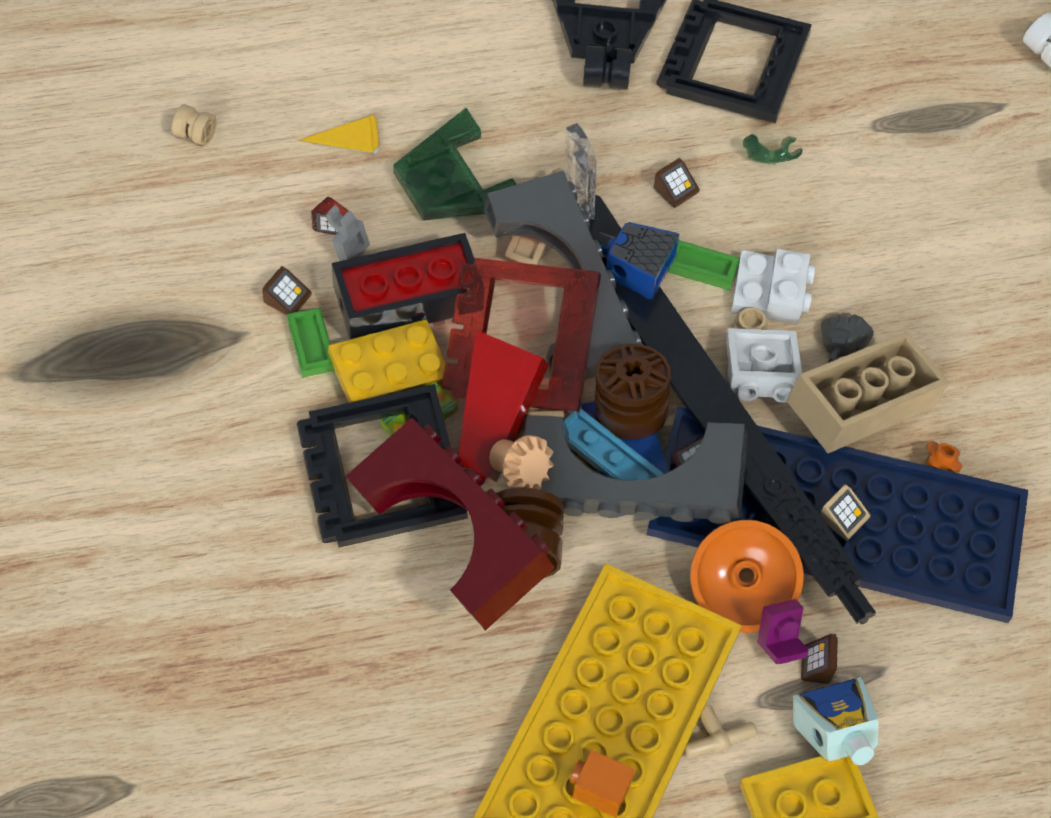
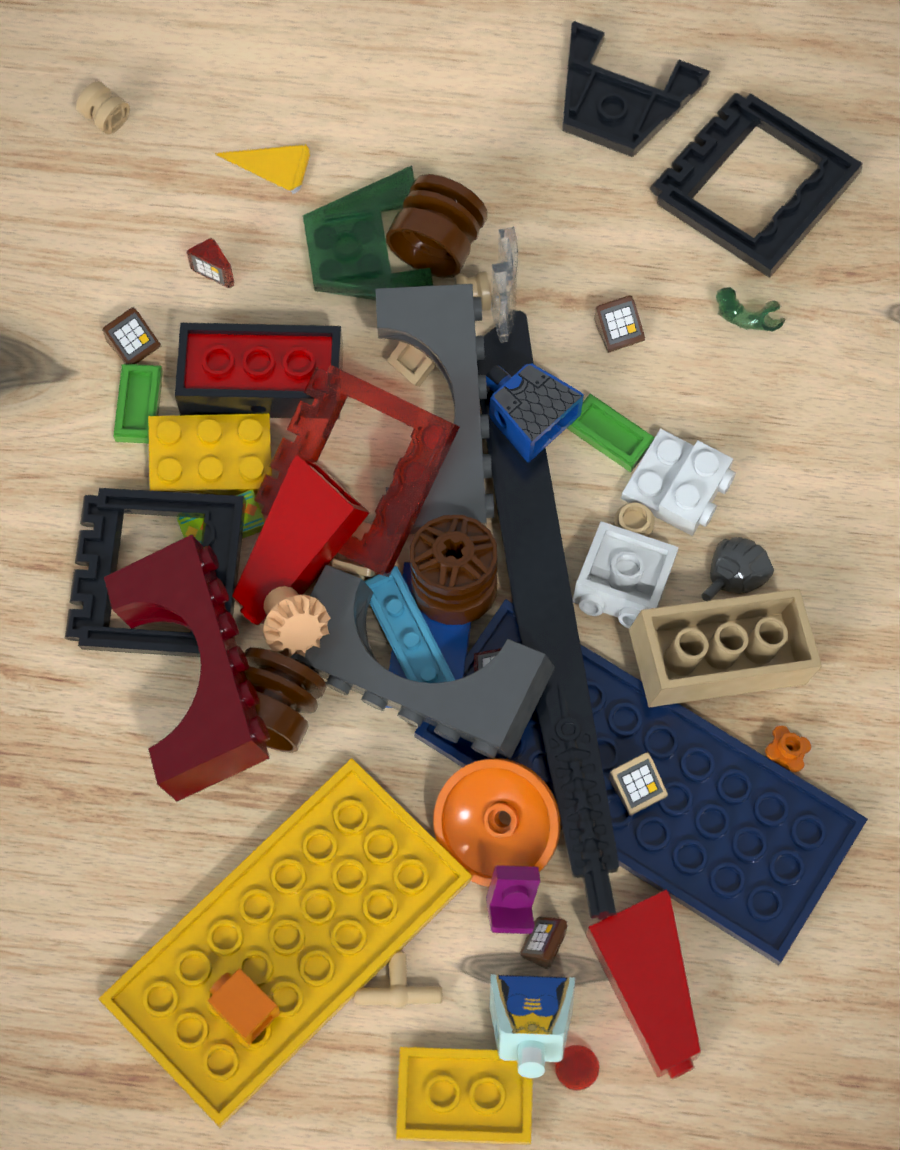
camera: 25 degrees right, 10 degrees up
light grey plate [326,205,370,261] -> none
black wheel [583,44,632,90] -> none
none -> reddish brown wheel [386,174,488,278]
none -> clear red plate [555,1045,599,1091]
none -> red slope [586,889,701,1080]

